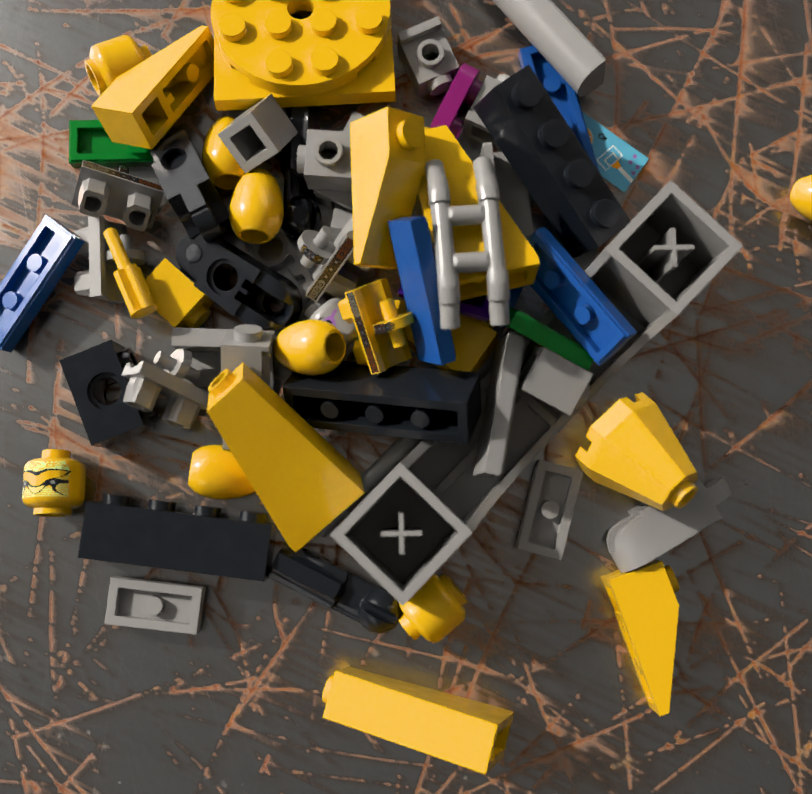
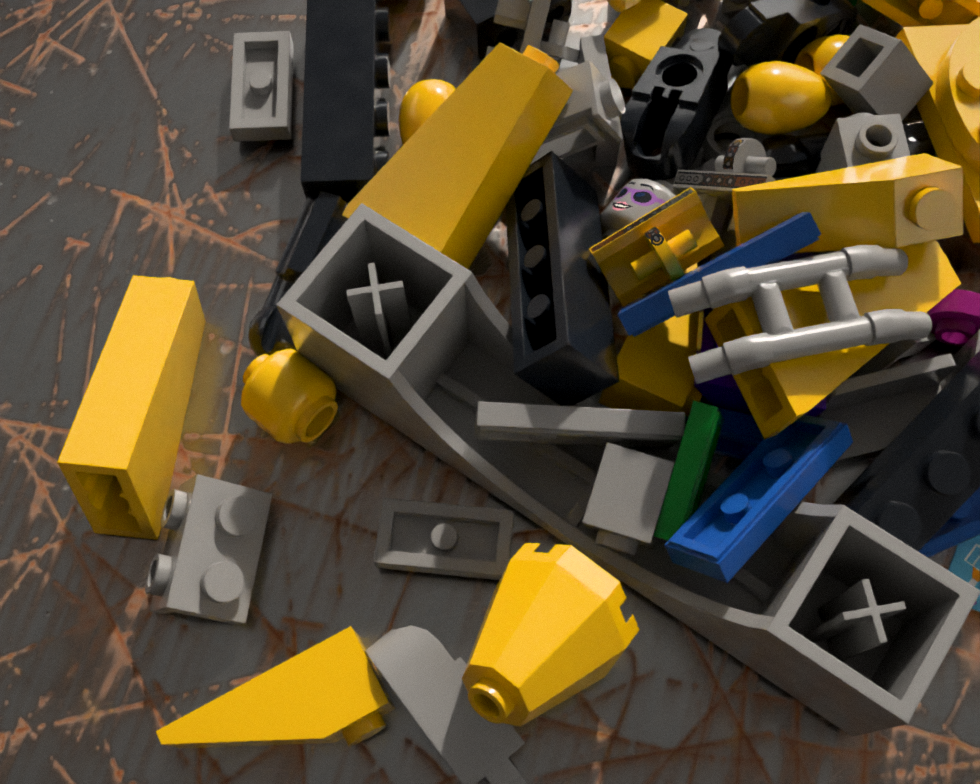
camera: 85 degrees right, 15 degrees down
yellow animal [273,319,346,376] -> none
none -> light grey bracket [145,474,273,625]

